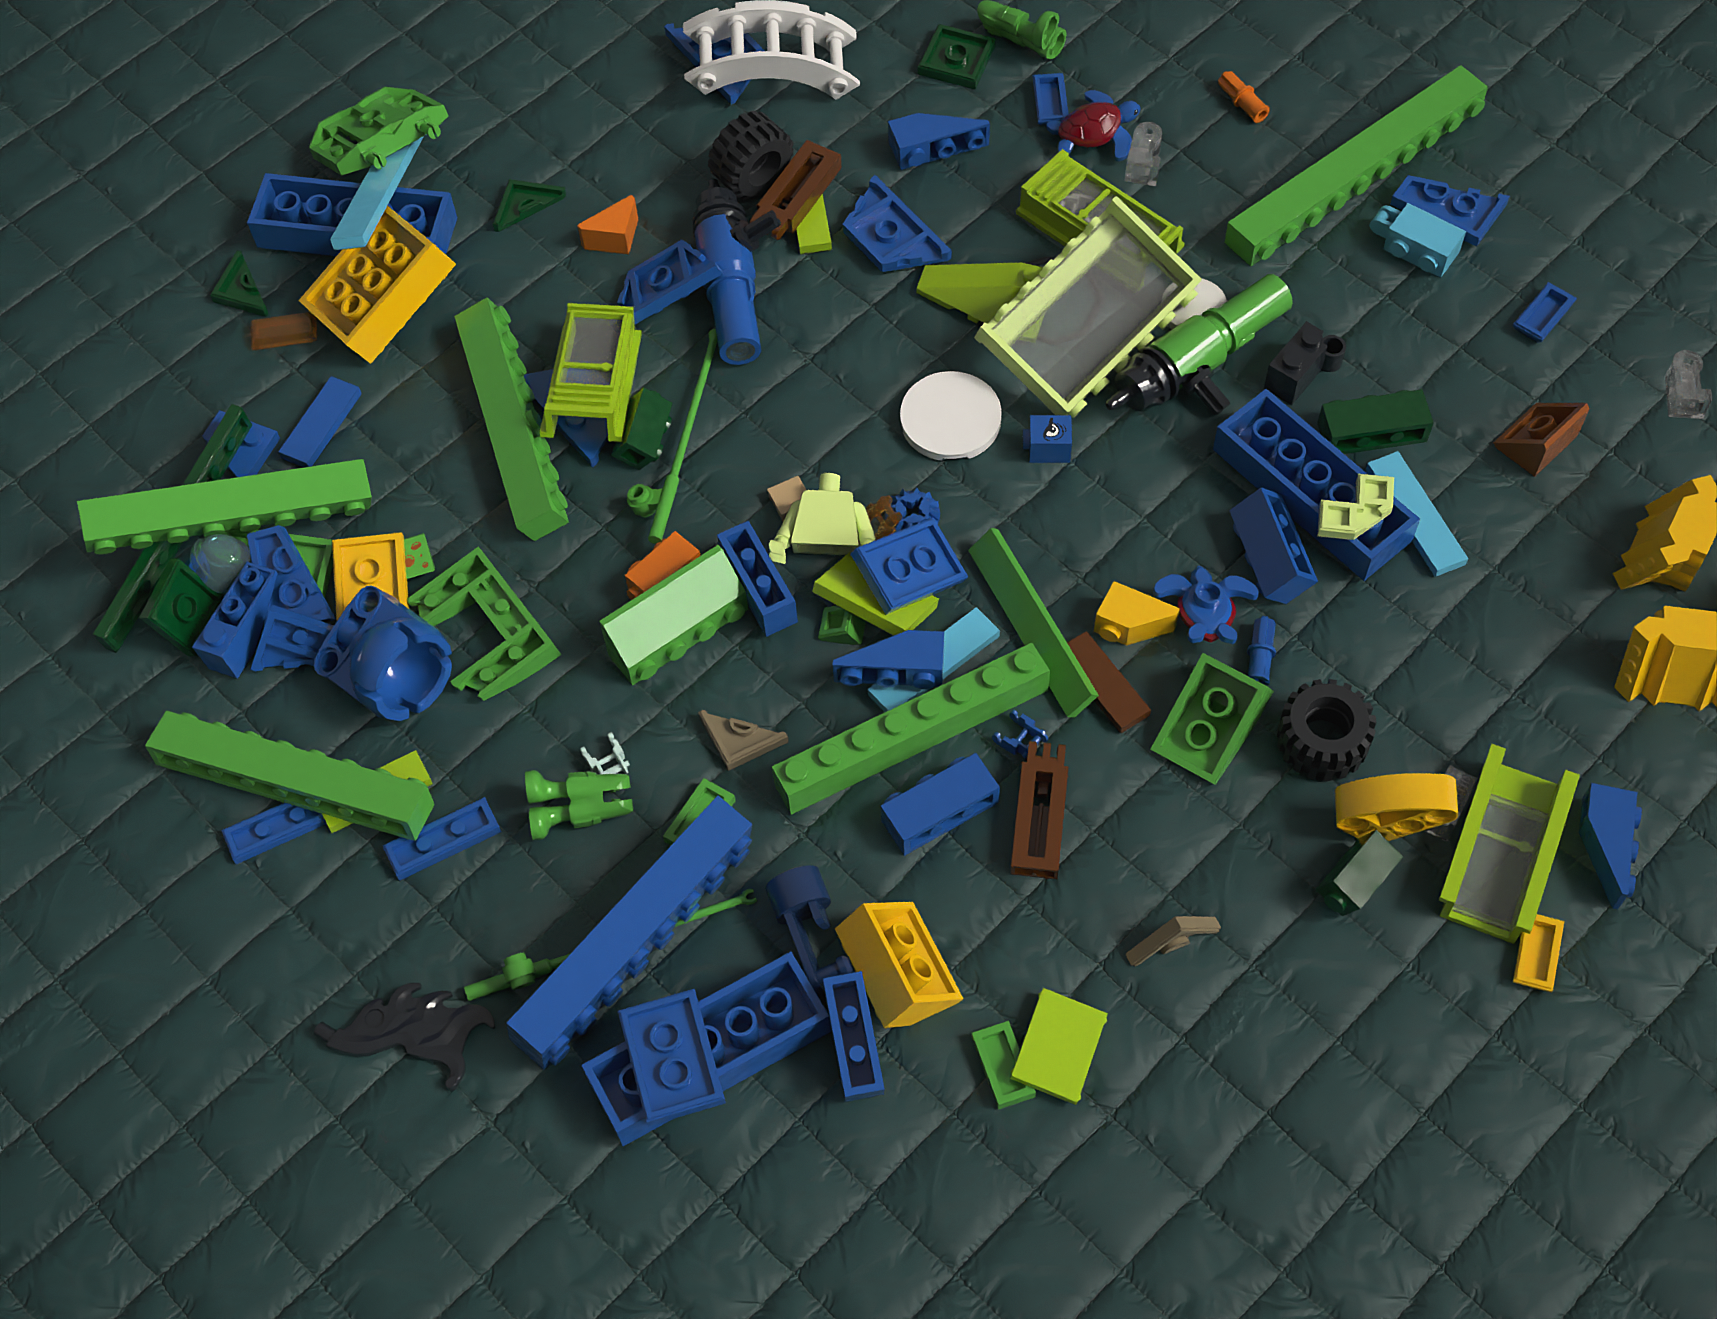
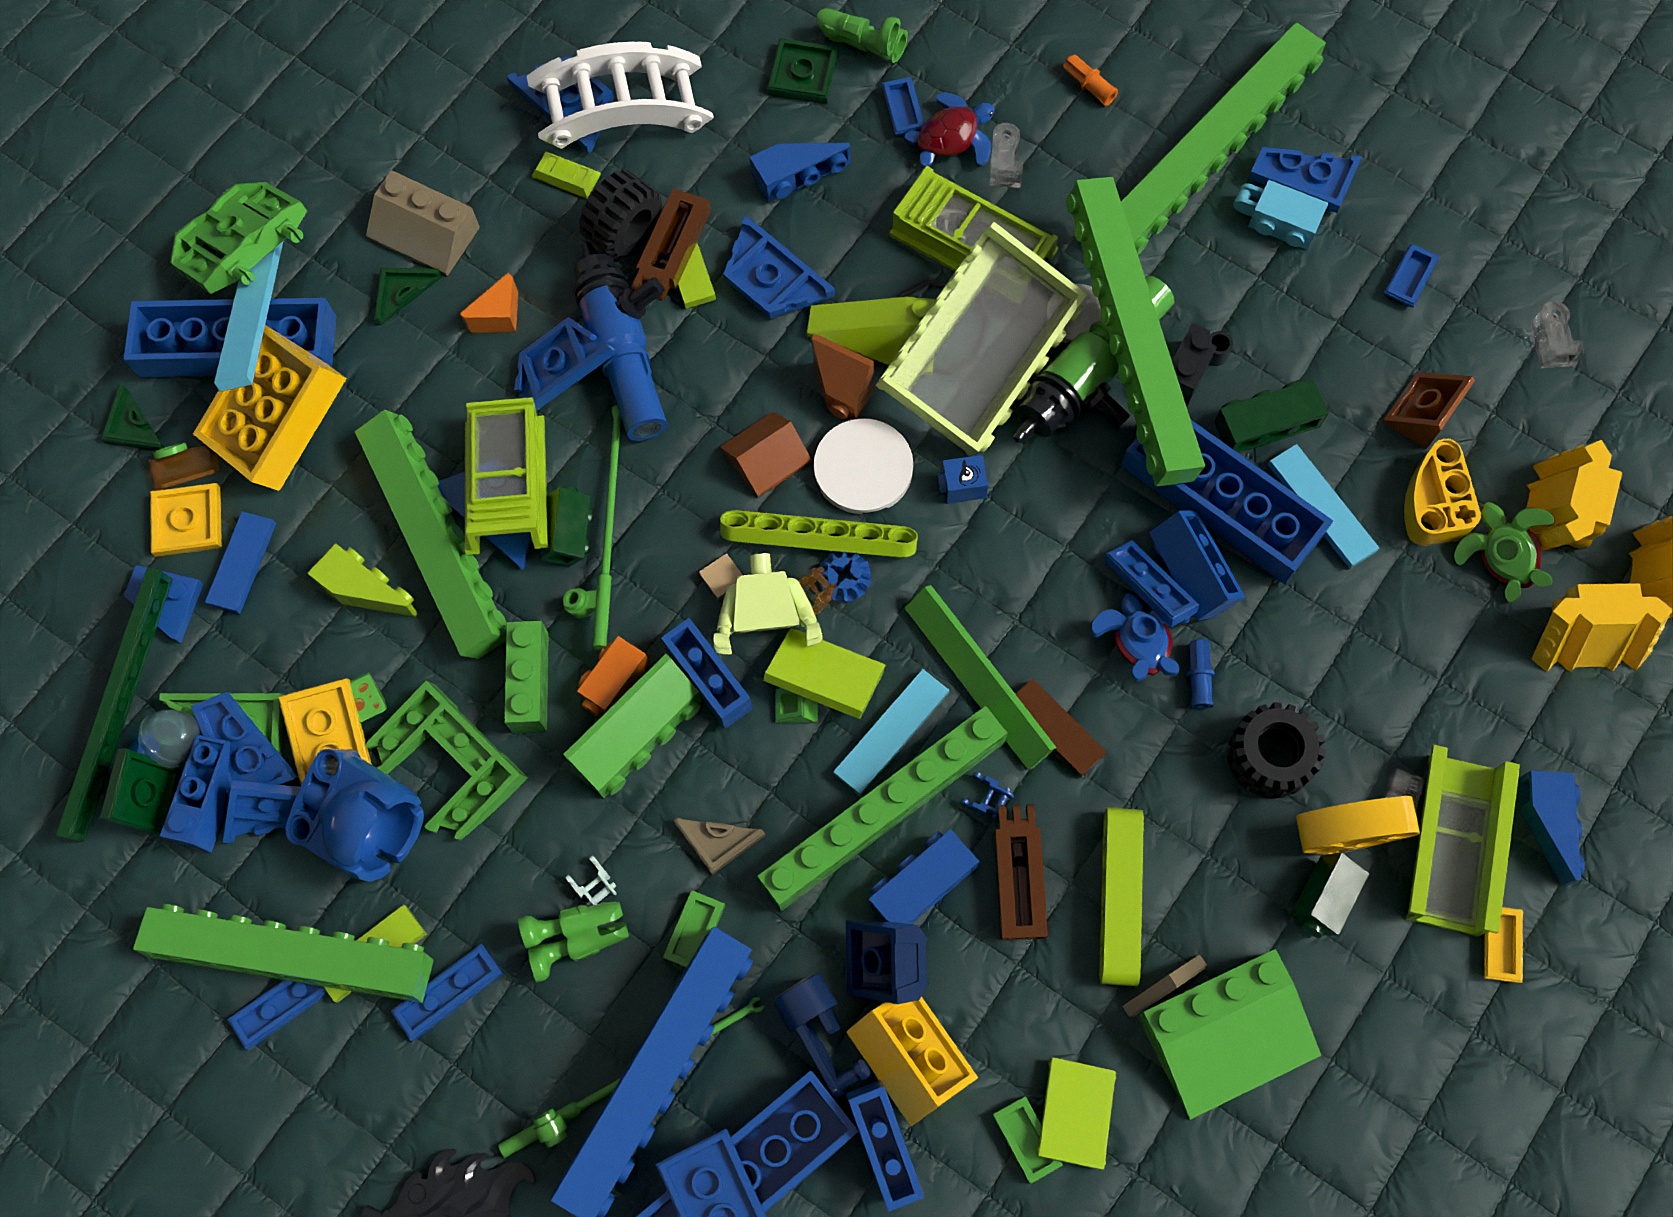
camera: 10 degrees left, 10 degrees up
bright green brick [77,459,372,554] -> none
blue slope [833,630,944,689] -> none
blue tile [850,517,968,615] -> none
yellow slope [1094,581,1180,646] -> none
bright green slope [1150,653,1274,785] -> none
yellowish green tile [1318,474,1394,540] -> none
none -> yellow tile [150,483,222,557]
none -> bright green piece [152,442,188,459]
none -> lime slope [308,543,418,617]
none -> dark tan slope [366,170,480,277]
none -> bright green brick [505,621,549,733]
none -> lime tile [532,151,601,199]
none -> dark orange slope [720,411,812,498]
none -> lime beam [720,510,918,557]
none -> dark orange slope [812,334,874,420]
none -> dark blue slope [846,920,929,1005]
none -> bright green brick [1066,177,1205,487]
none -> lime beam [1099,807,1144,987]
none -> blue tile [1104,540,1199,627]
none -> bright green slope [1137,949,1321,1120]
none -> yellow beam [1404,439,1481,546]
none -> bright green animal [1454,502,1554,602]

